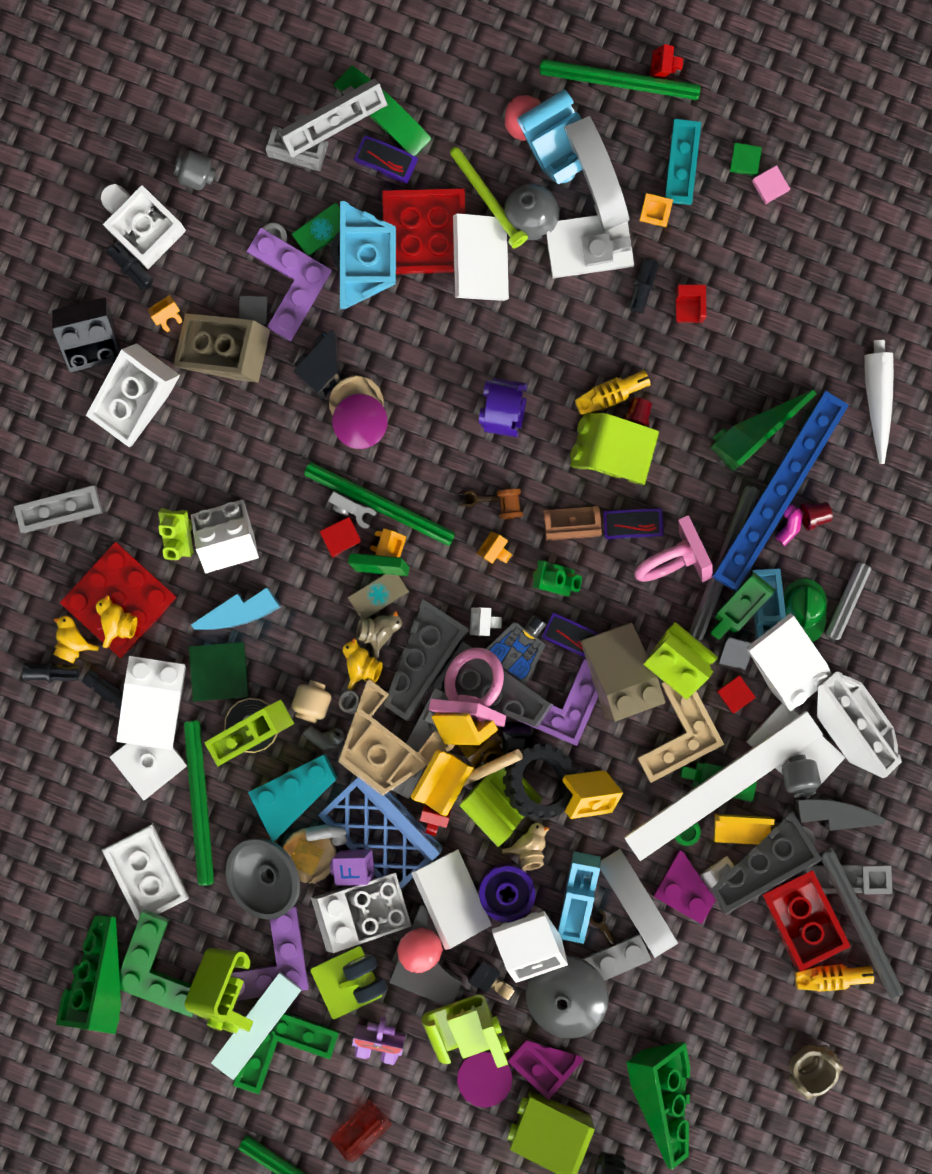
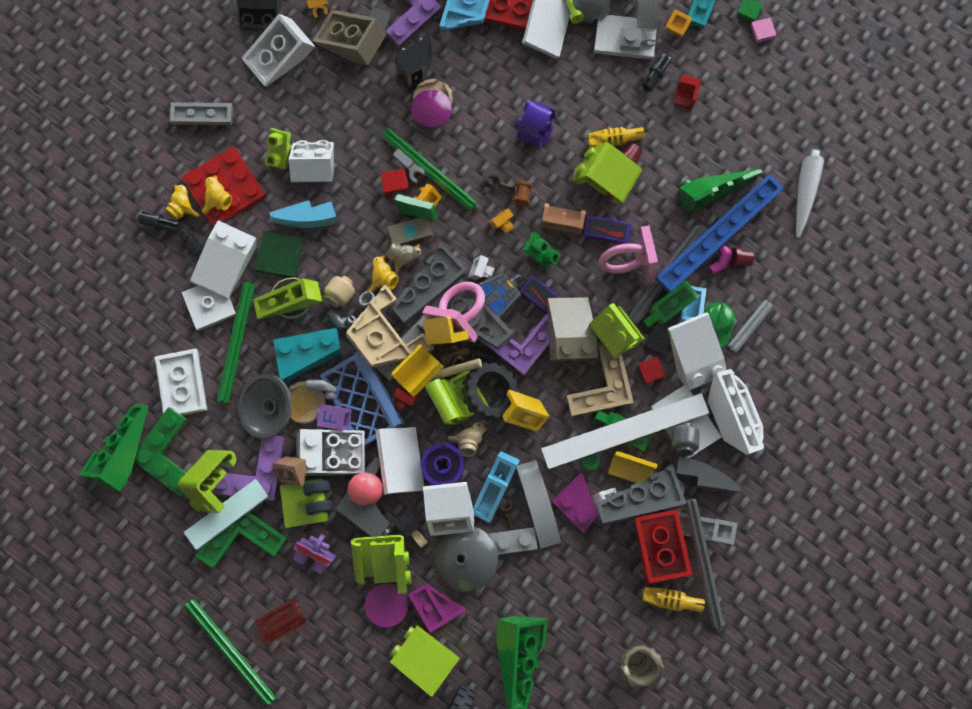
camera: 15 degrees right, 10 degrees down
none -> medium nougat slope [272,456,306,486]

